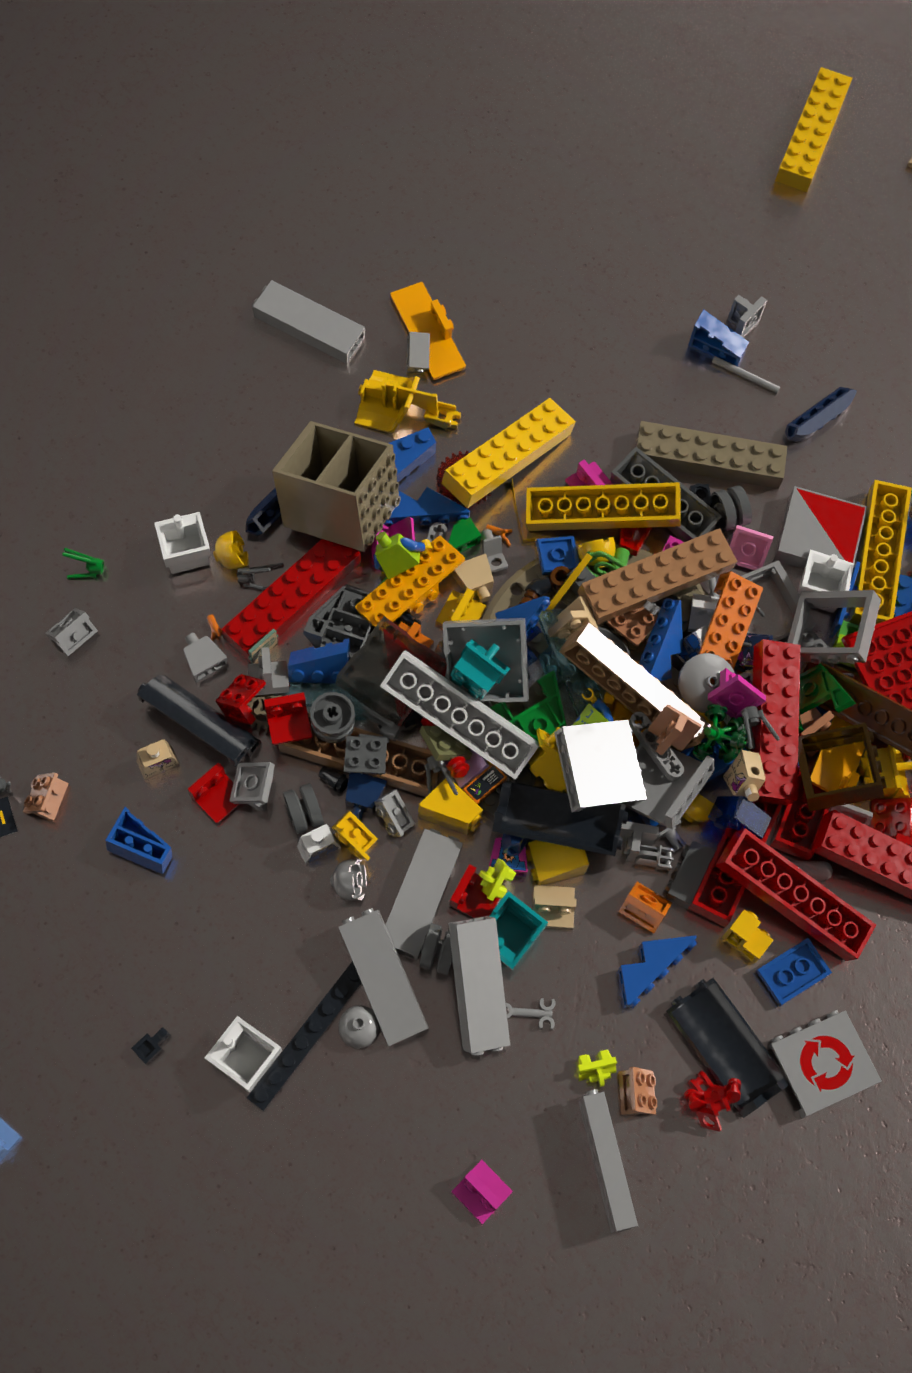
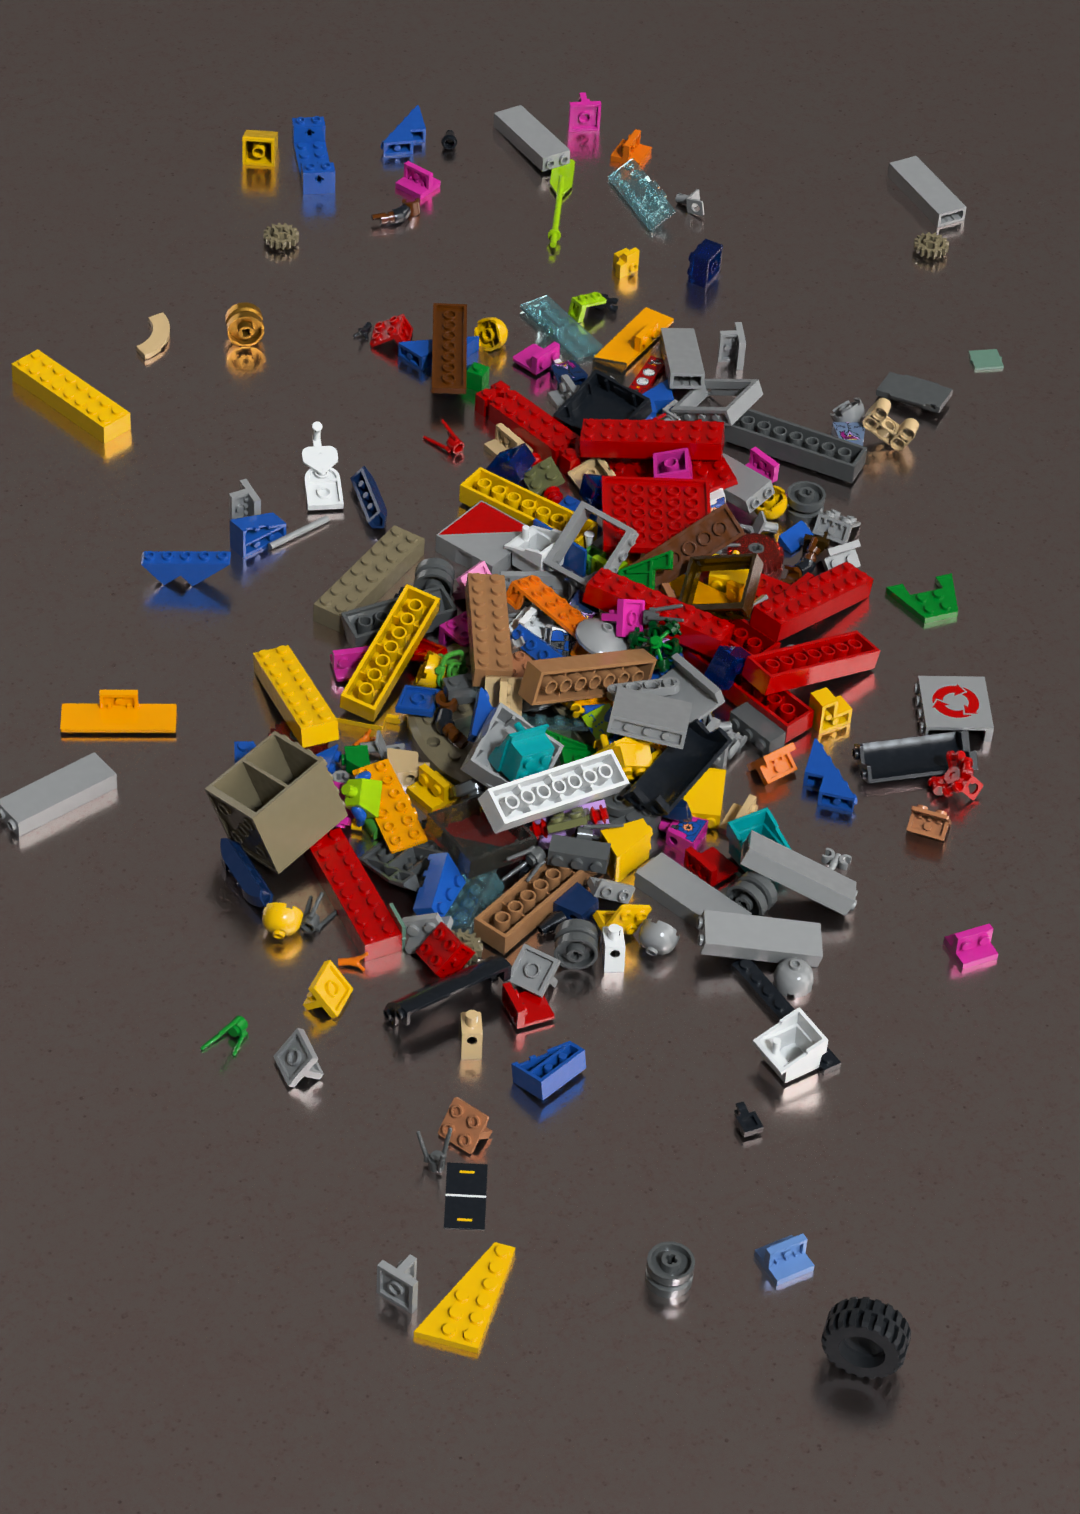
camera: 65 degrees left, 25 degrees down
white piece [154,512,212,574] -> none
light grey torso [183,633,229,683] -> none
red bracket [264,692,312,745] -> none
dark grey wheel [310,692,355,743] -> none
dark grey hinge [344,736,387,775] -> none
yellow piece [354,370,461,433] -> none
light grey hinge [406,332,430,373] -> none
tile [463,764,507,804] -> none
neon yellow hips [479,858,516,901] -> none
yellow piece [538,553,592,623] -> none
neon yellow hips [578,1050,617,1087] -> none
light grey brick [578,1089,638,1233] -> none
nougat bracket [648,704,702,755] -> none
tan torso [723,750,765,802] -> none
blue plate [756,938,832,1006] -> none
none -> blue slope [141,551,231,587]
none -> white plate [302,421,344,510]
none -> yellow bracket [303,960,353,1018]
none -> dark grey brick [547,834,611,874]

